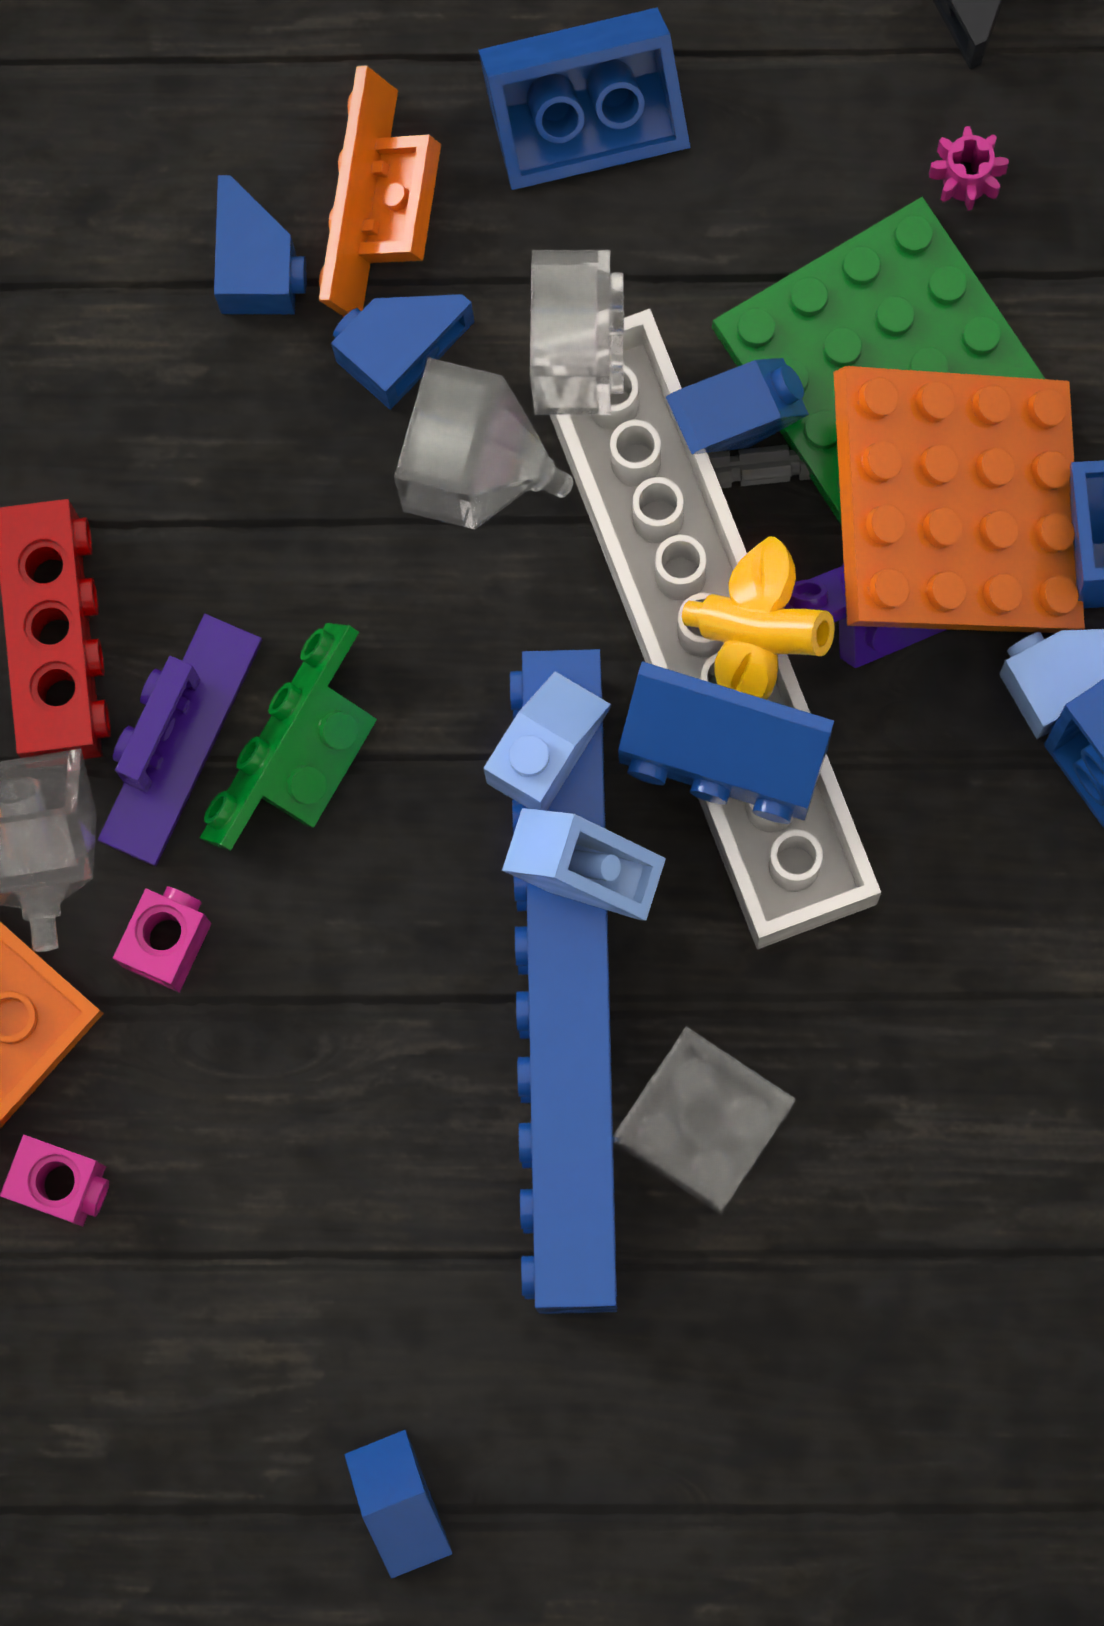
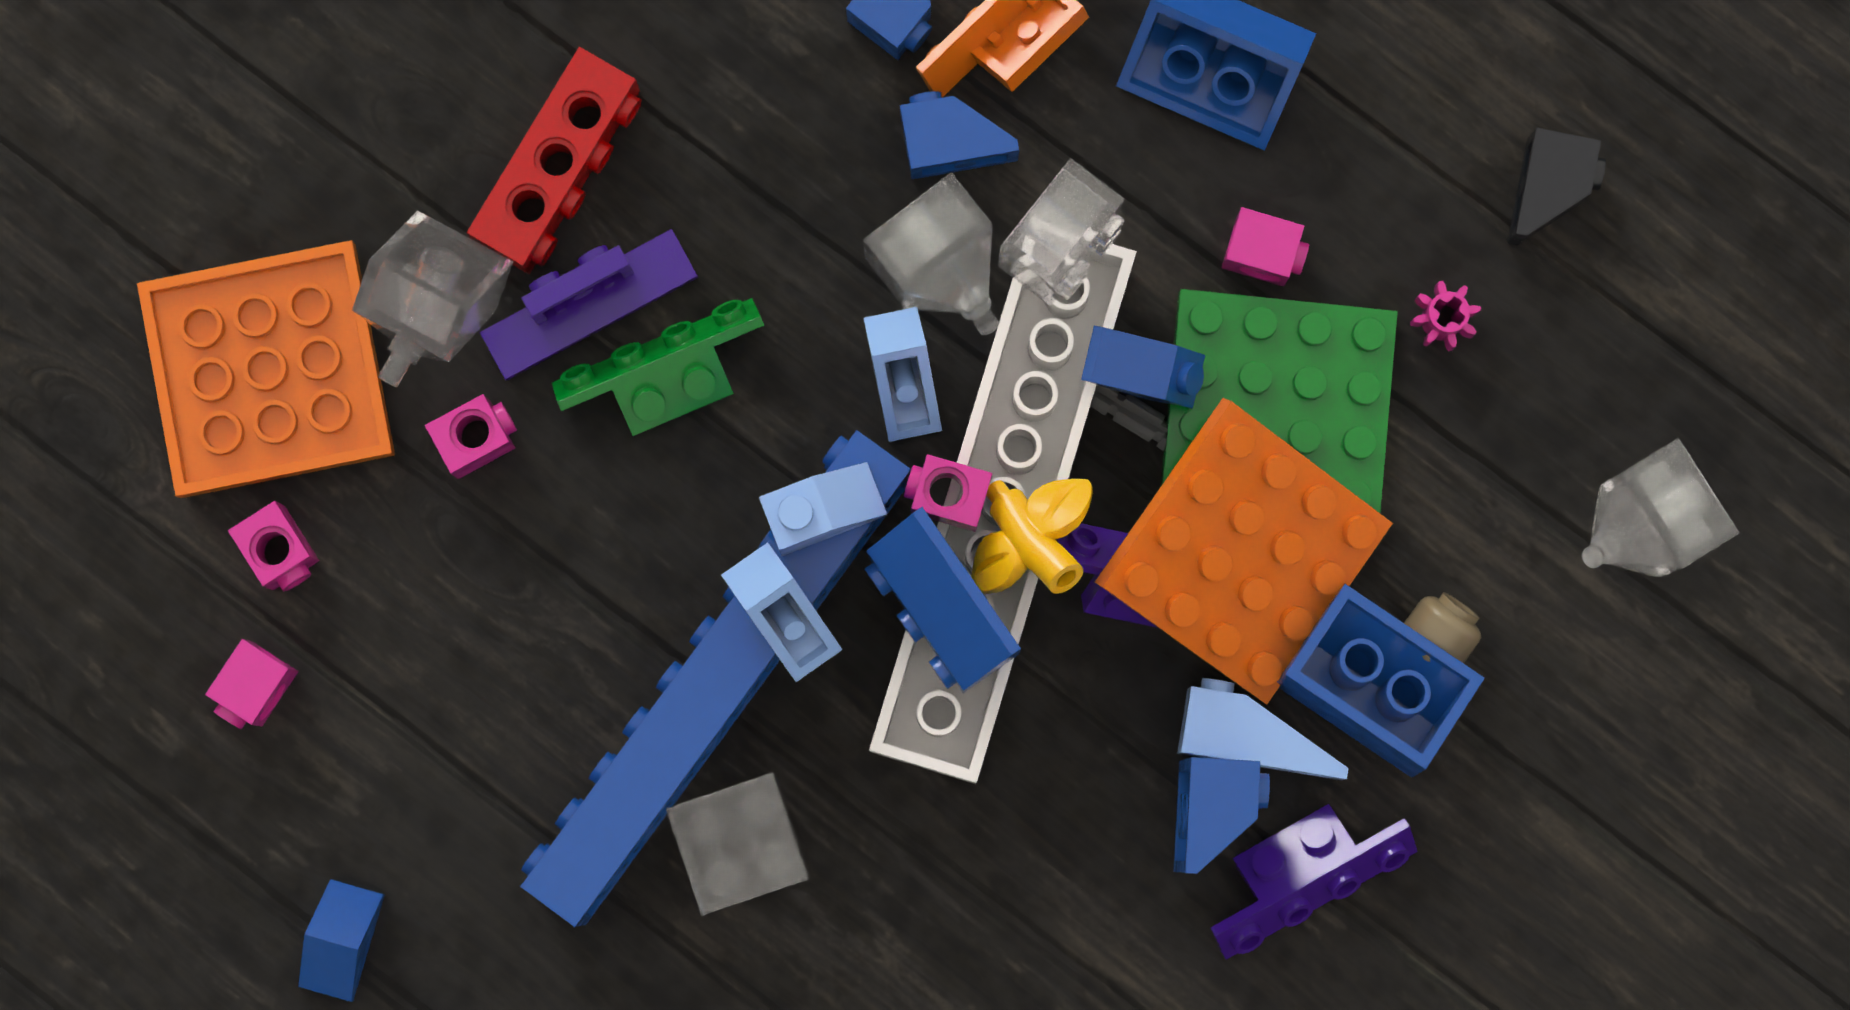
camera: 30 degrees right, 5 degrees up
none -> dark pink brick [205,639,299,729]
none -> light blue slope [863,307,942,442]
none -> dark pink brick [904,454,992,532]
none -> dark pink brick [1221,207,1309,287]

